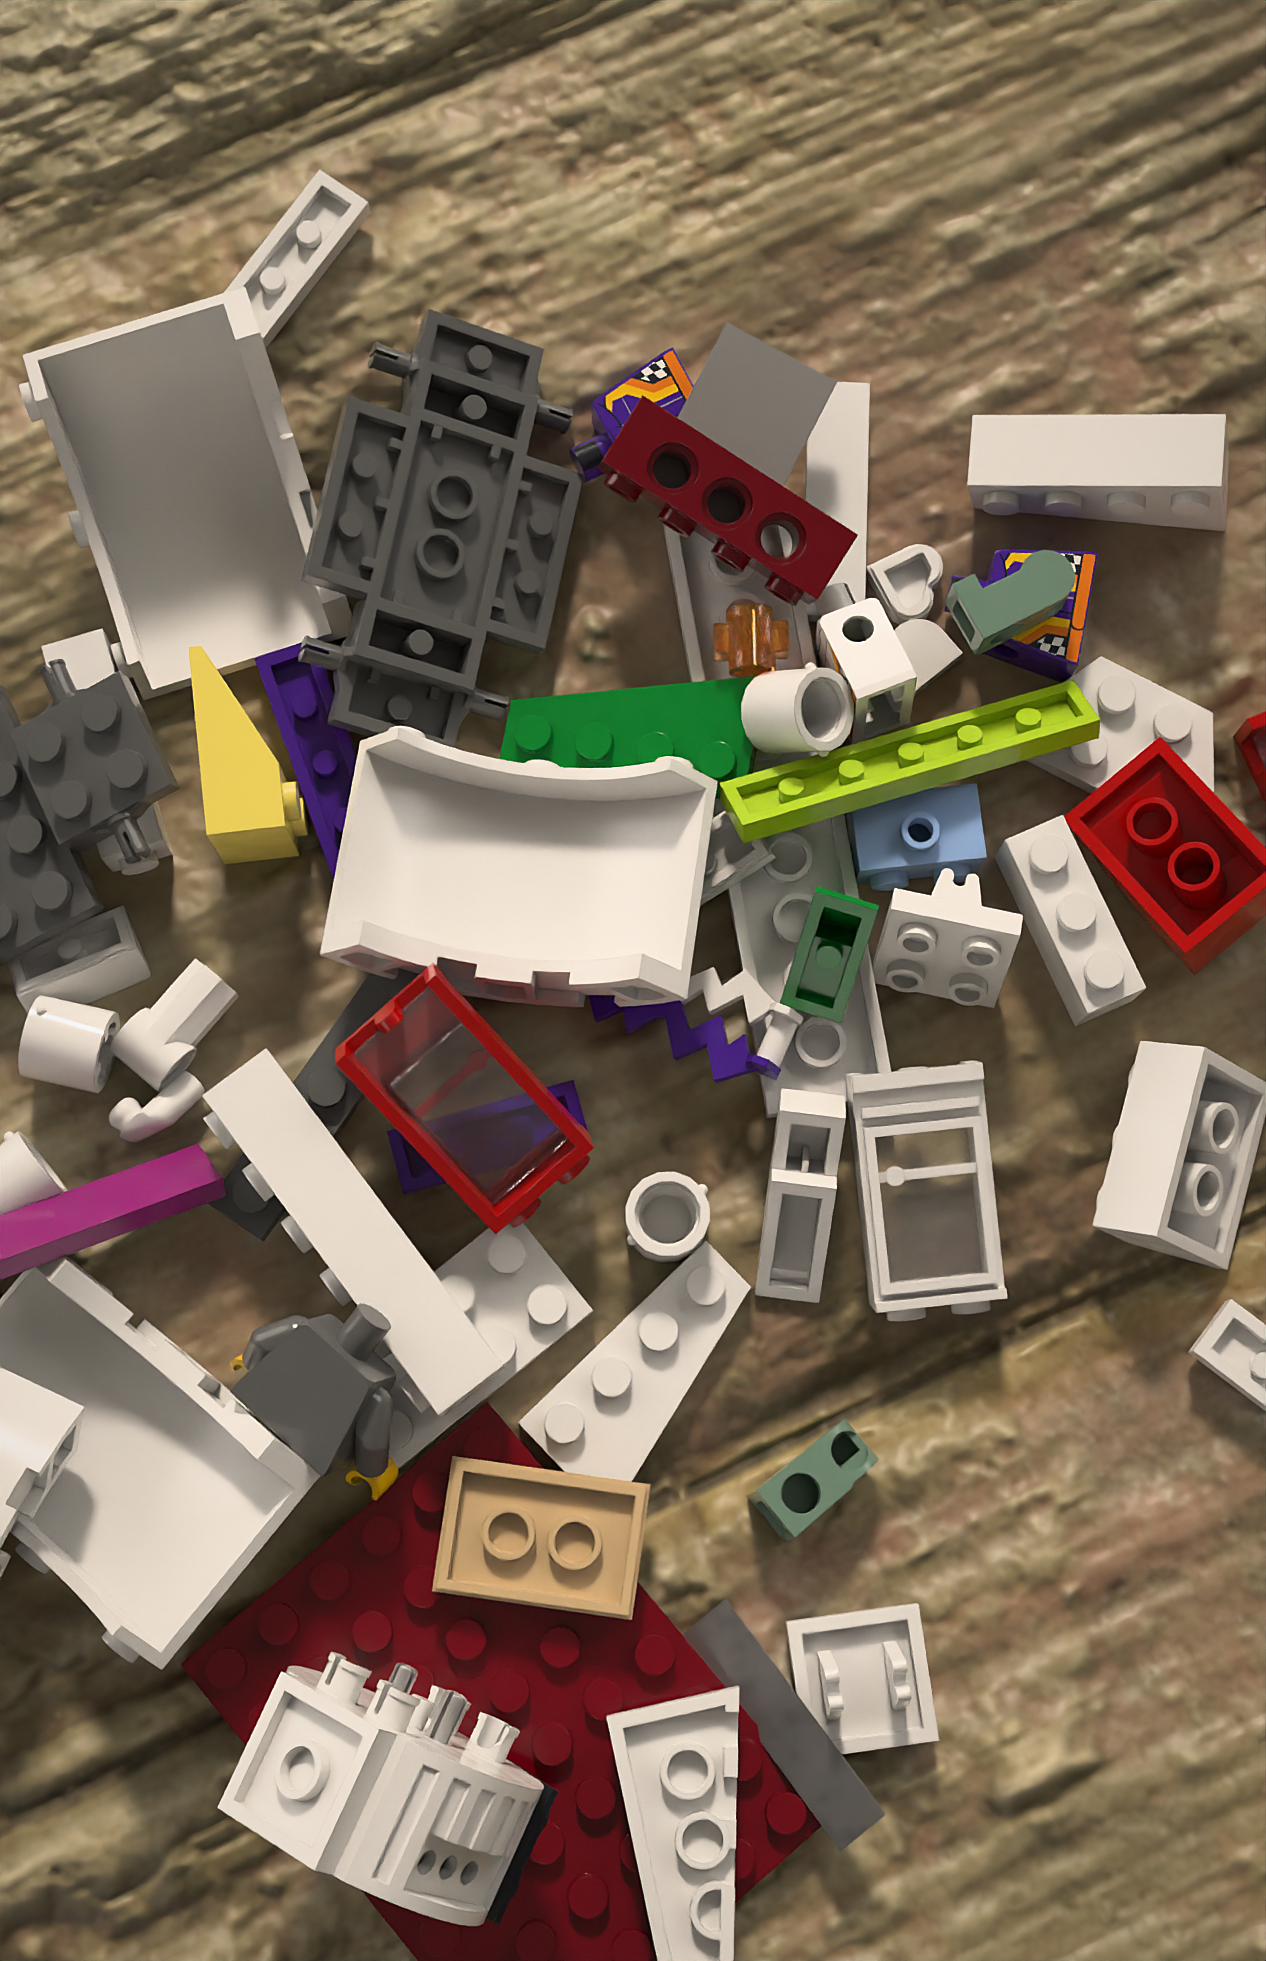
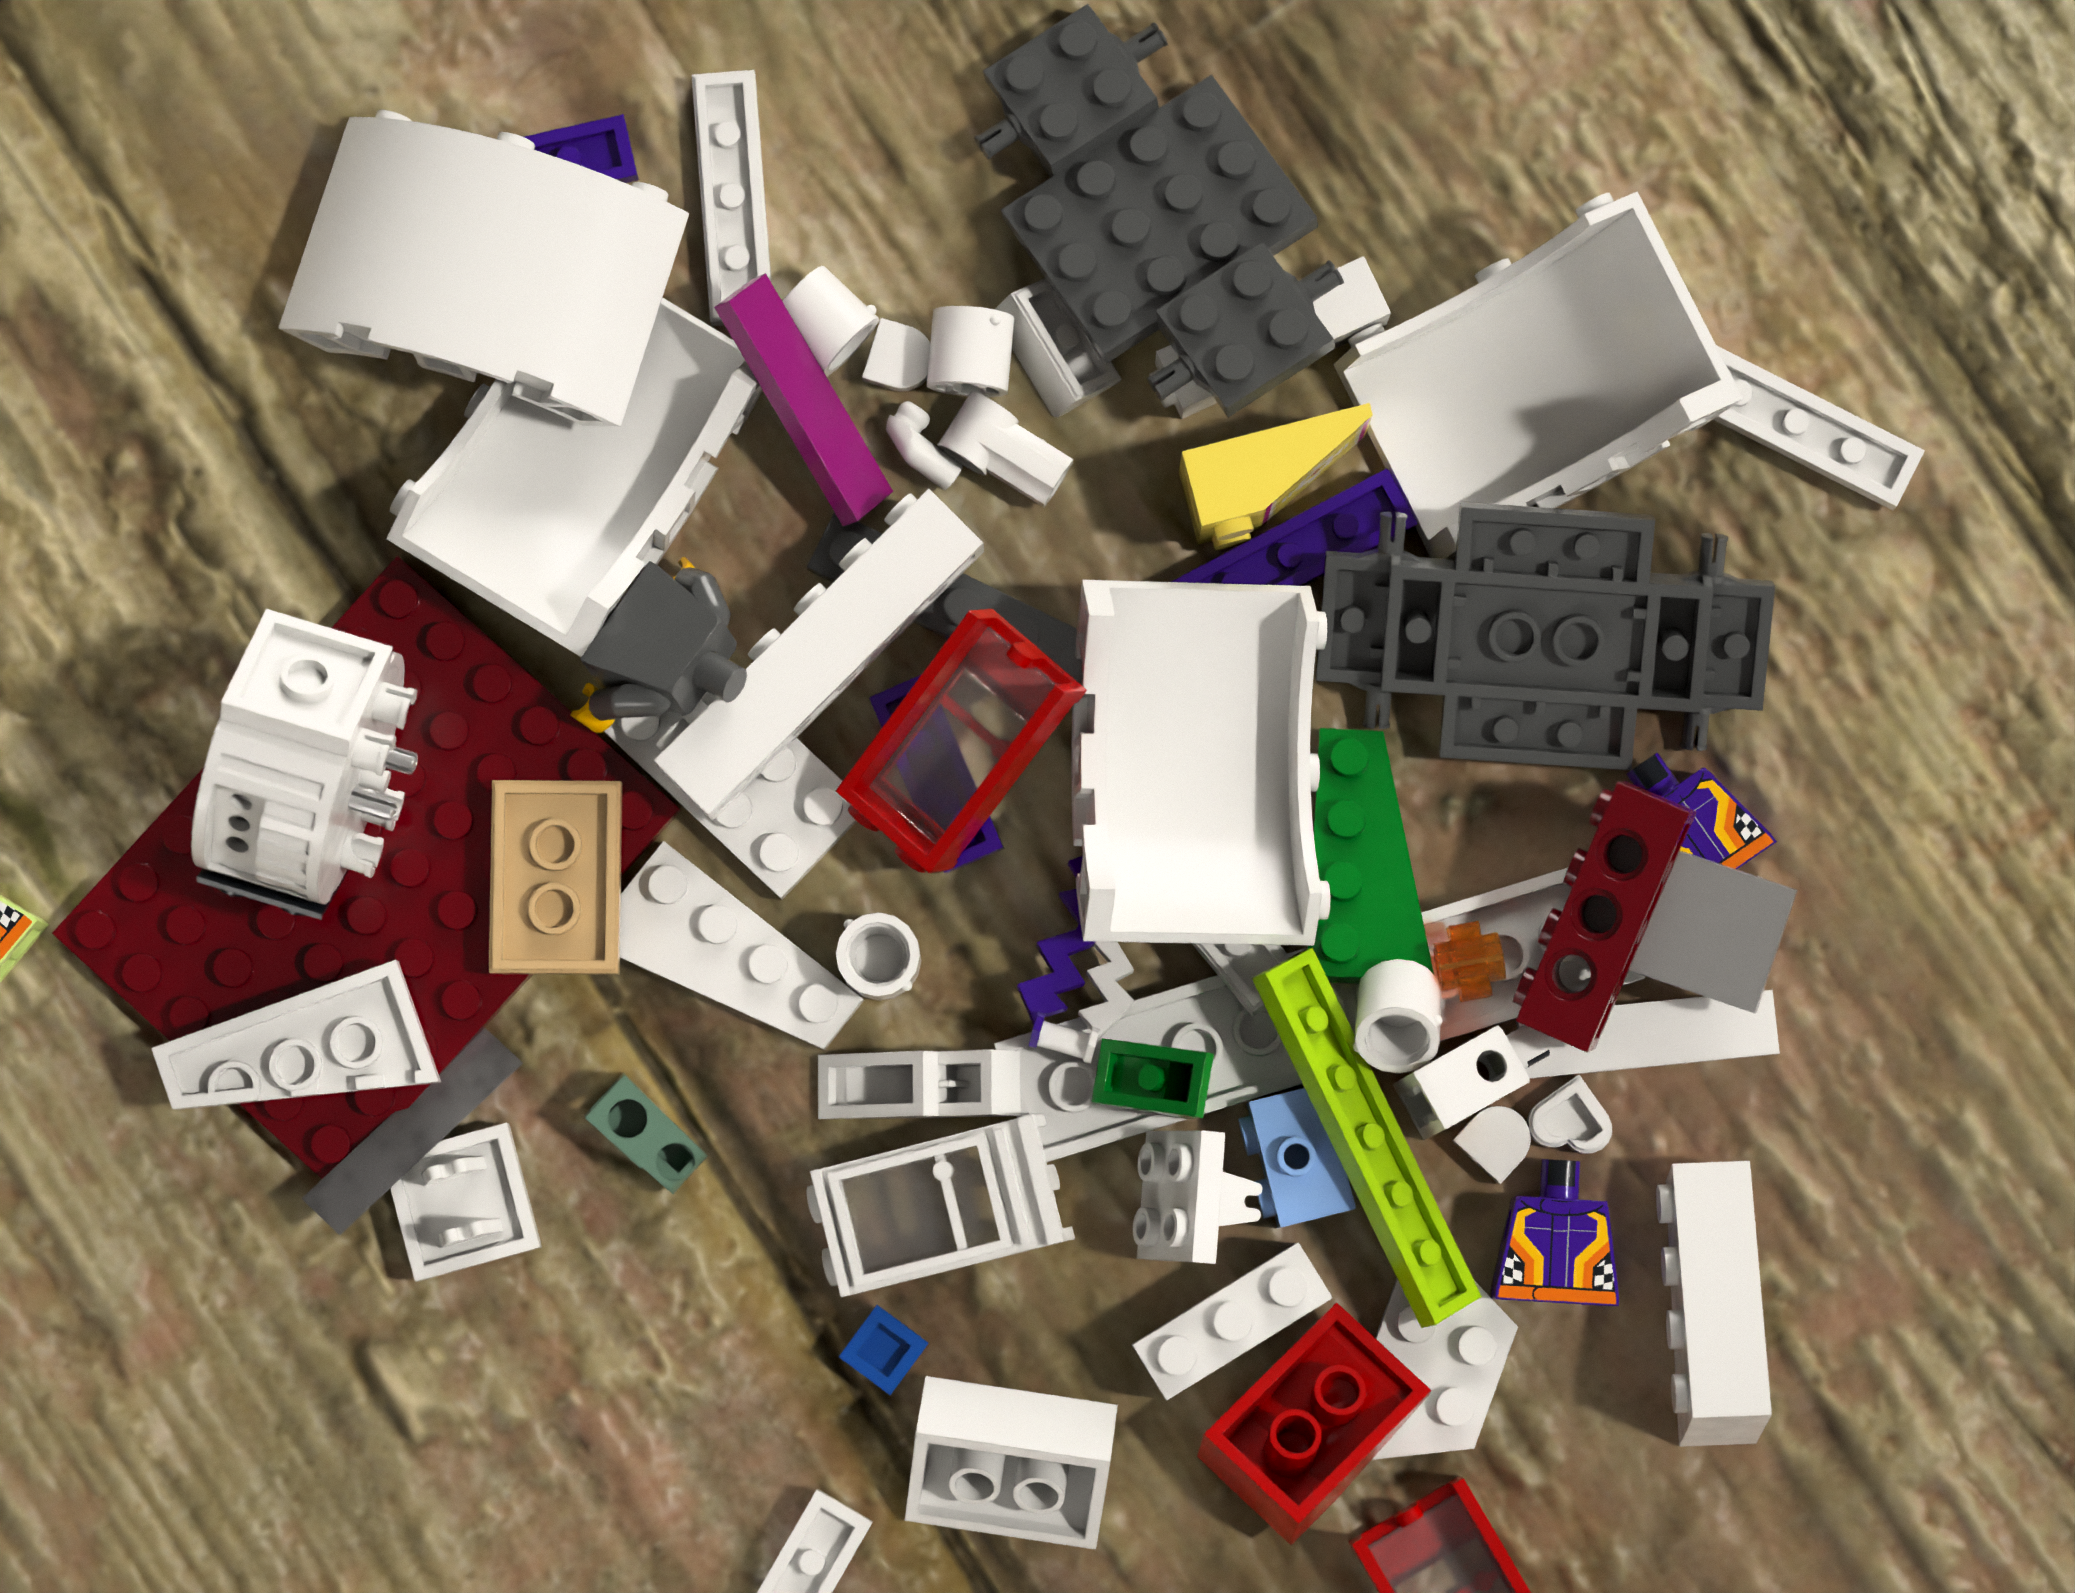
camera: 85 degrees right, 5 degrees up
sand green leg [945,550,1075,656] -> none
none -> blue plate [839,1305,929,1395]
none -> white tile [862,318,930,392]

